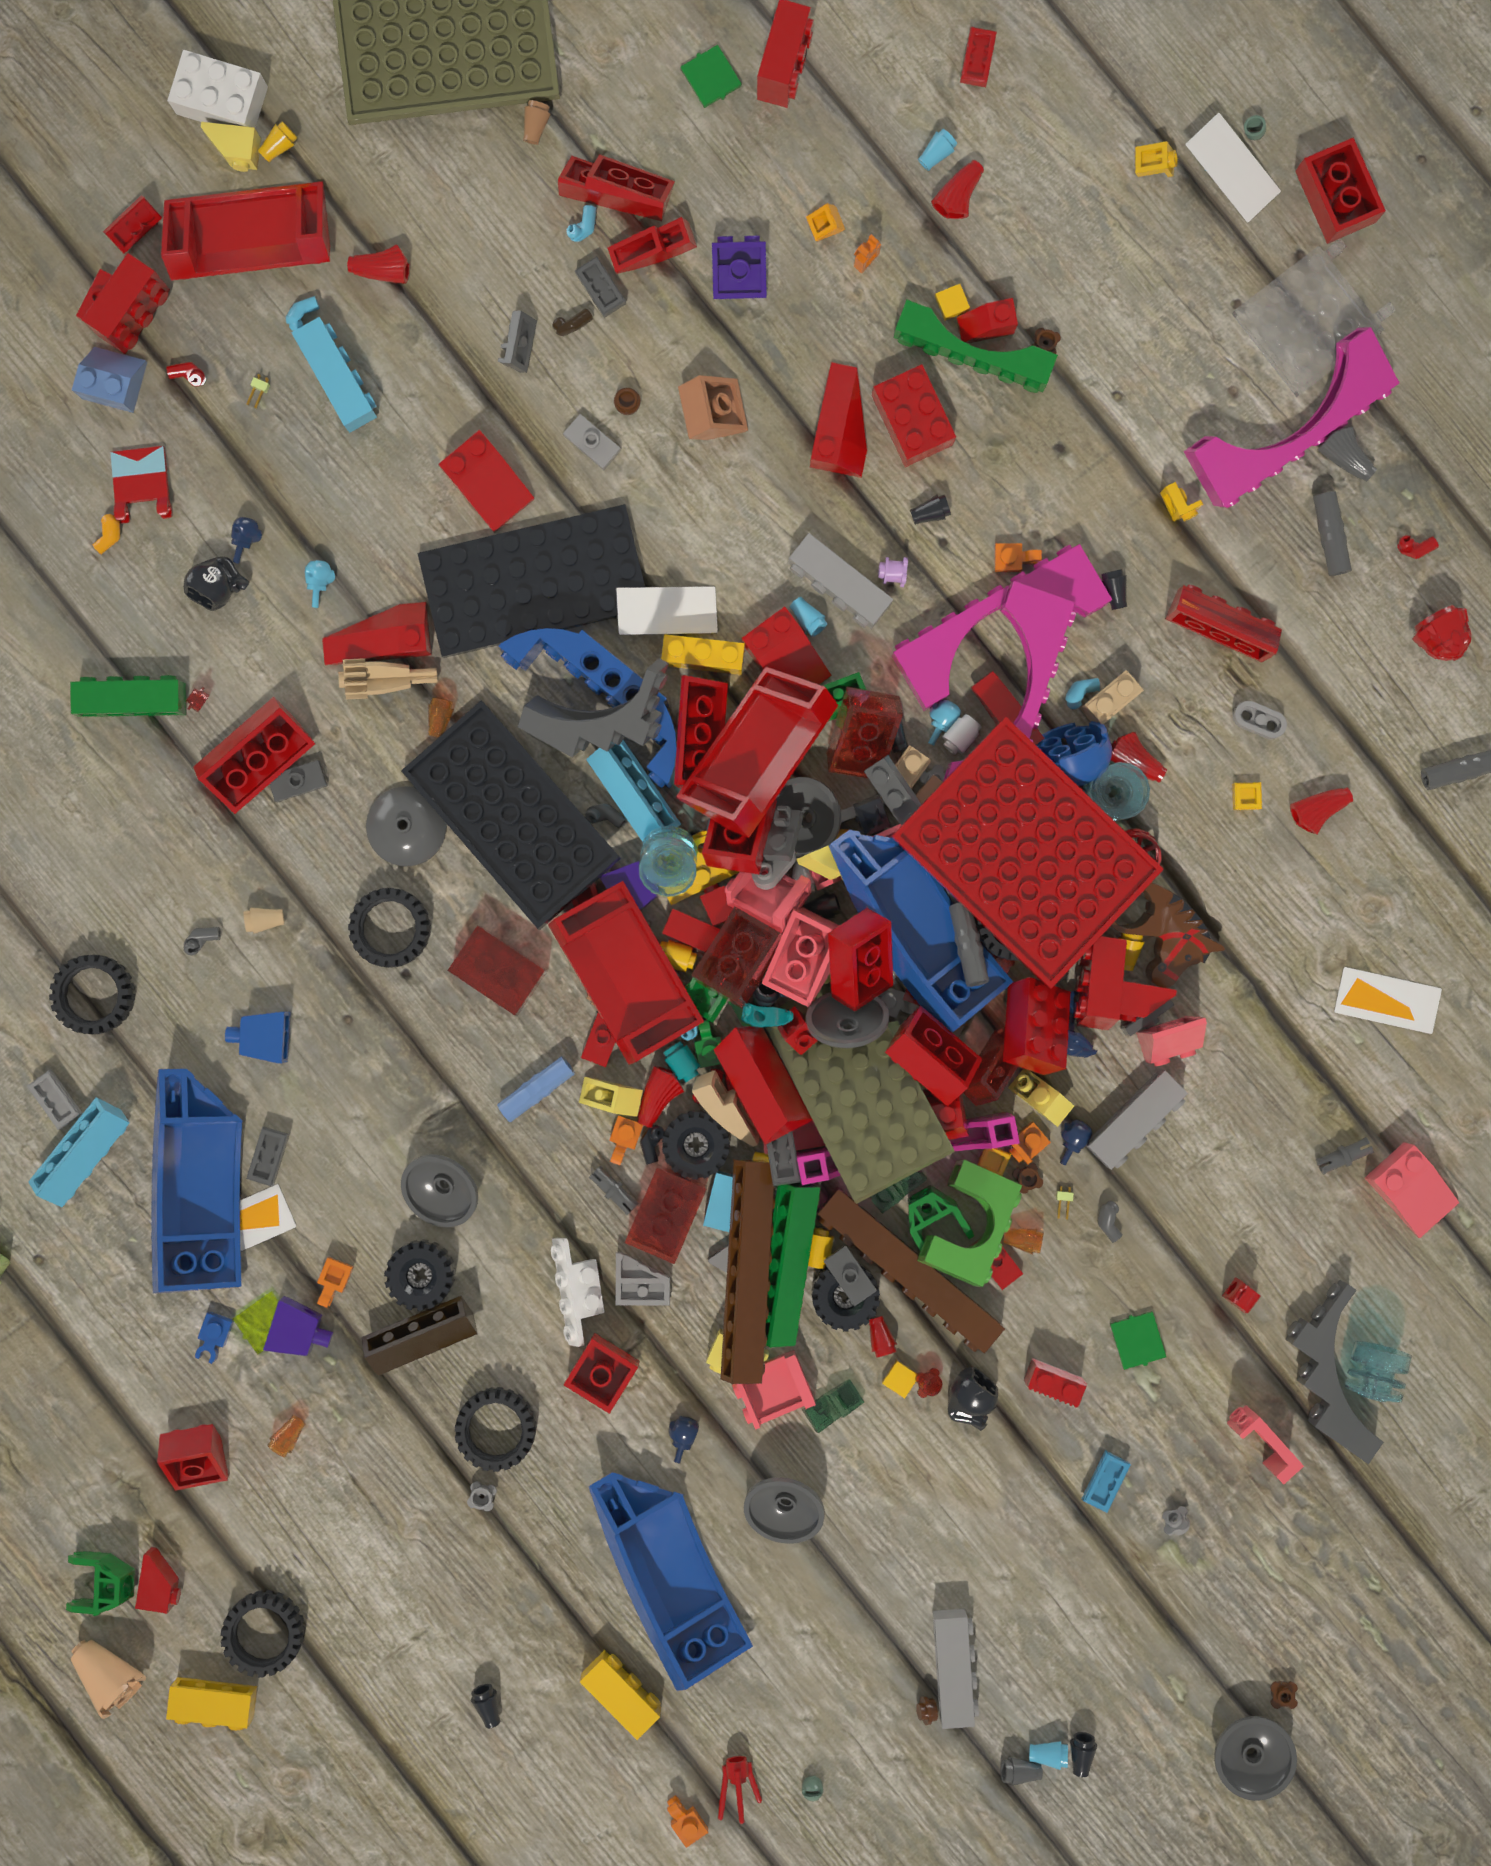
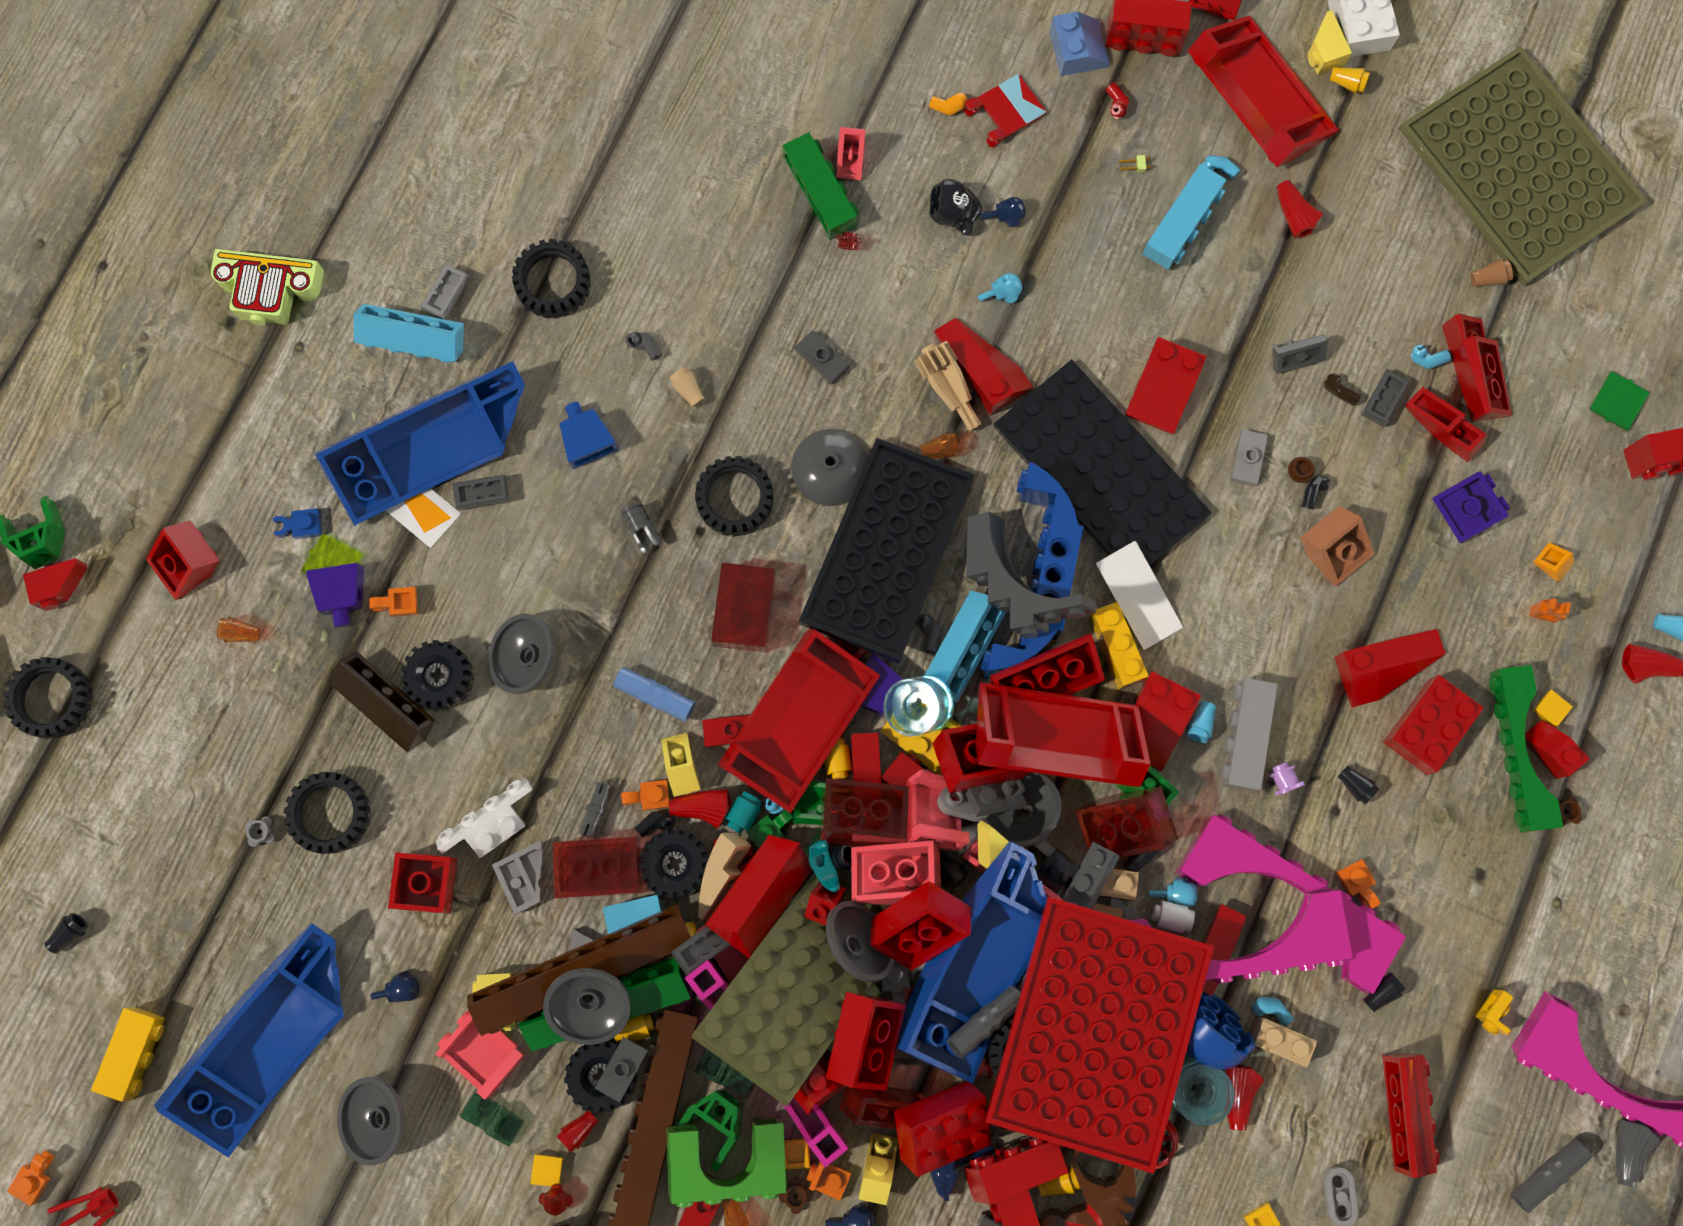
camera: 60 degrees right, 10 degrees down
red slope [193,697,316,814] -> none
none -> dark grey dish [543,968,631,1045]
none -> dark grey hinge [620,502,663,555]
none -> coral slope [836,127,866,181]
none -> black arm [1301,475,1330,510]

